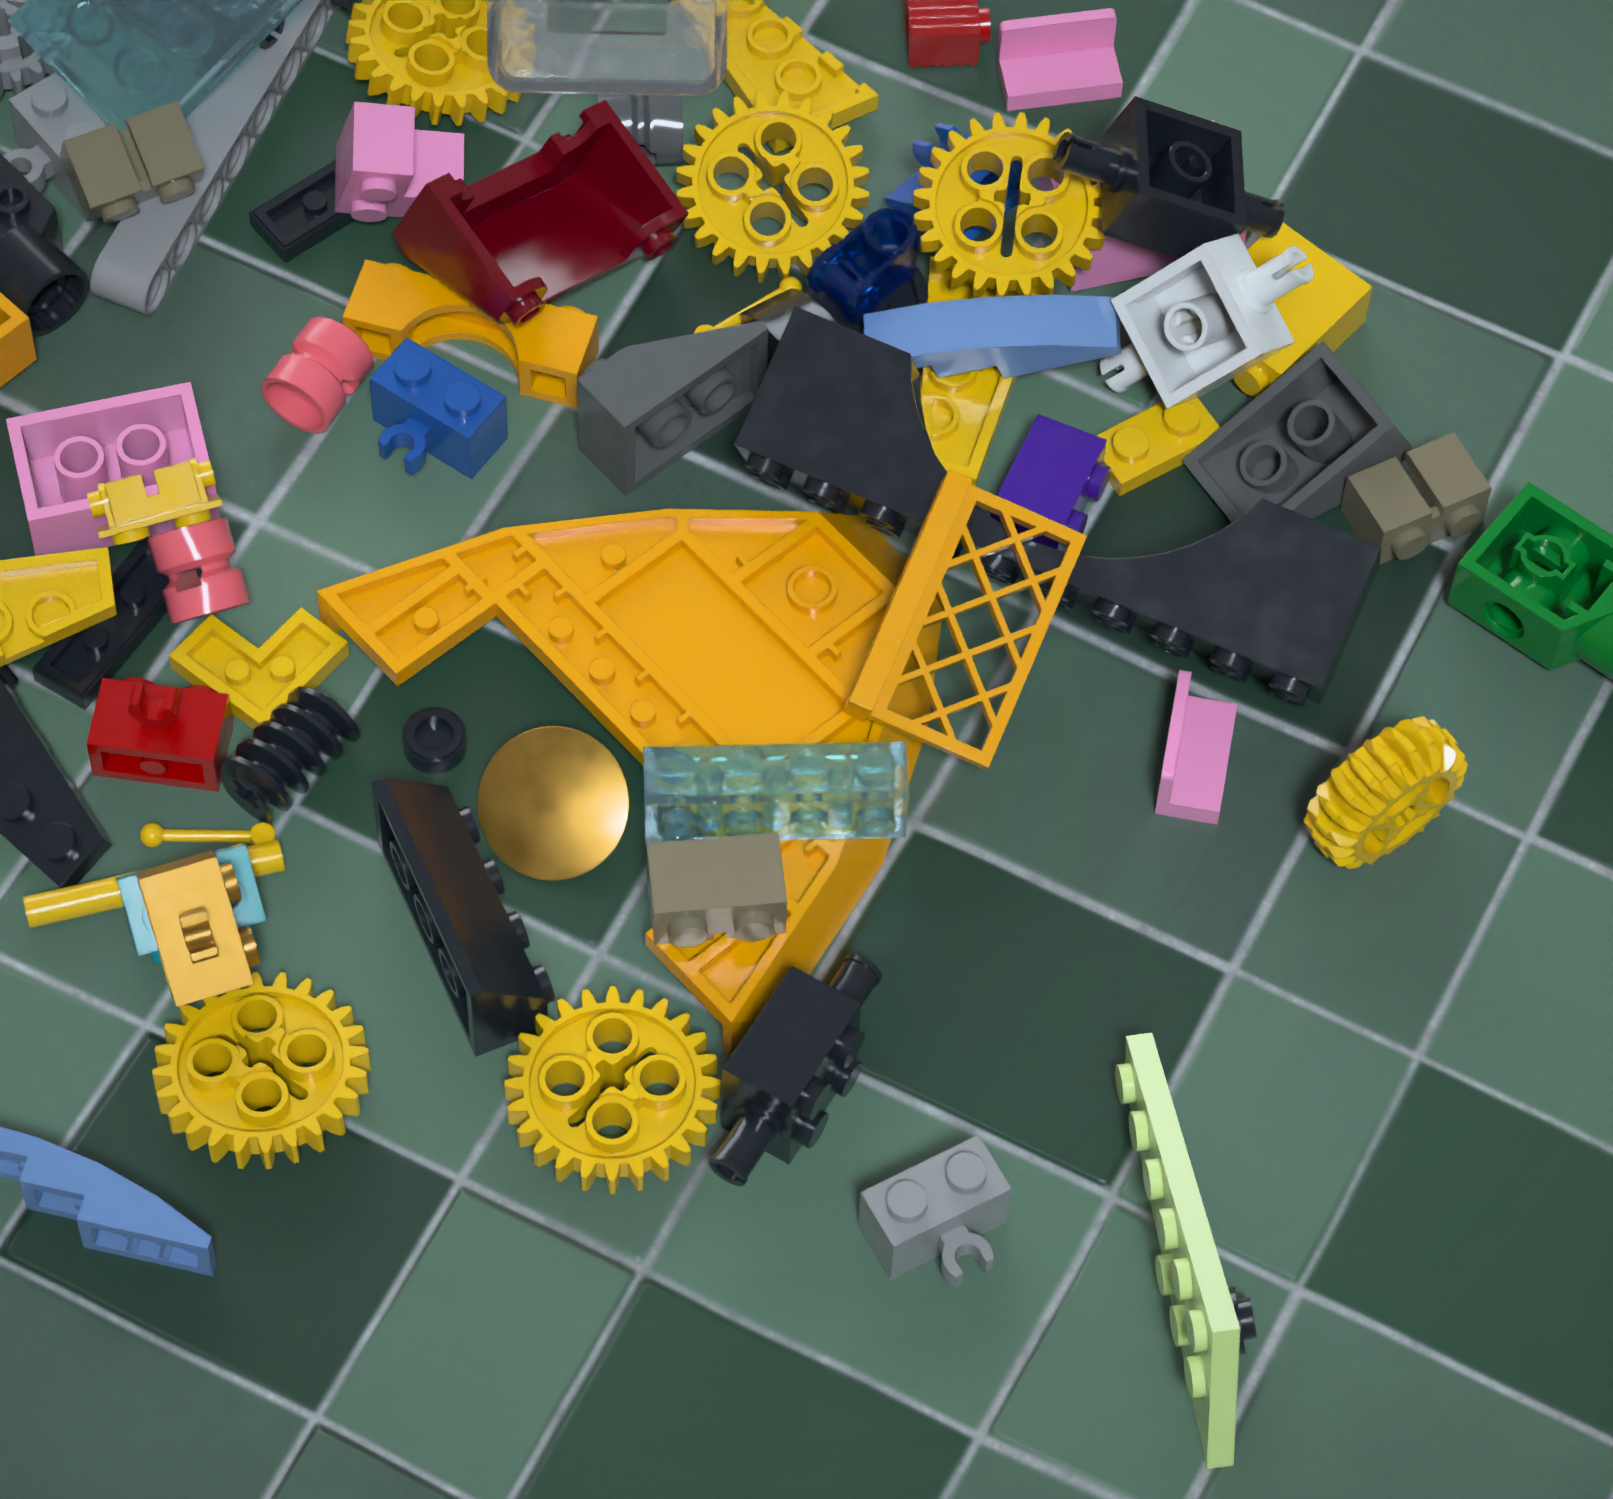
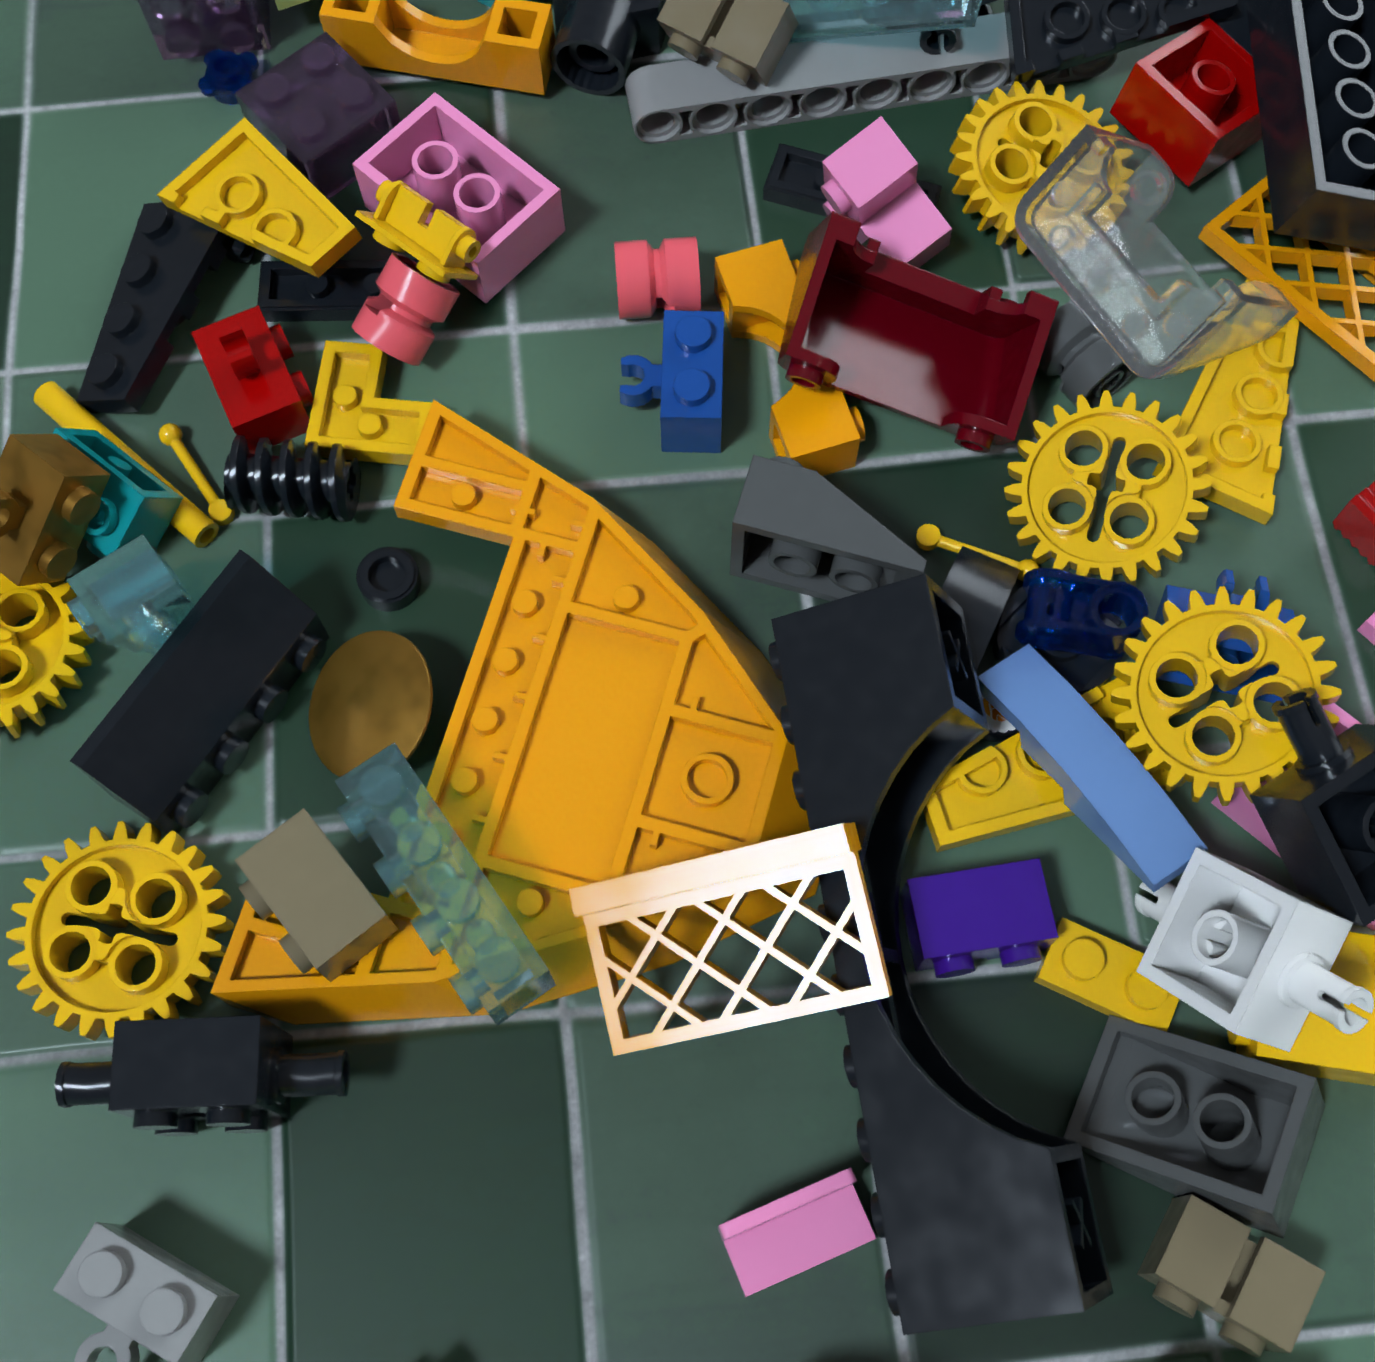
camera: 60 degrees right, 10 degrees up
none -> clear light blue brick [67,534,196,656]

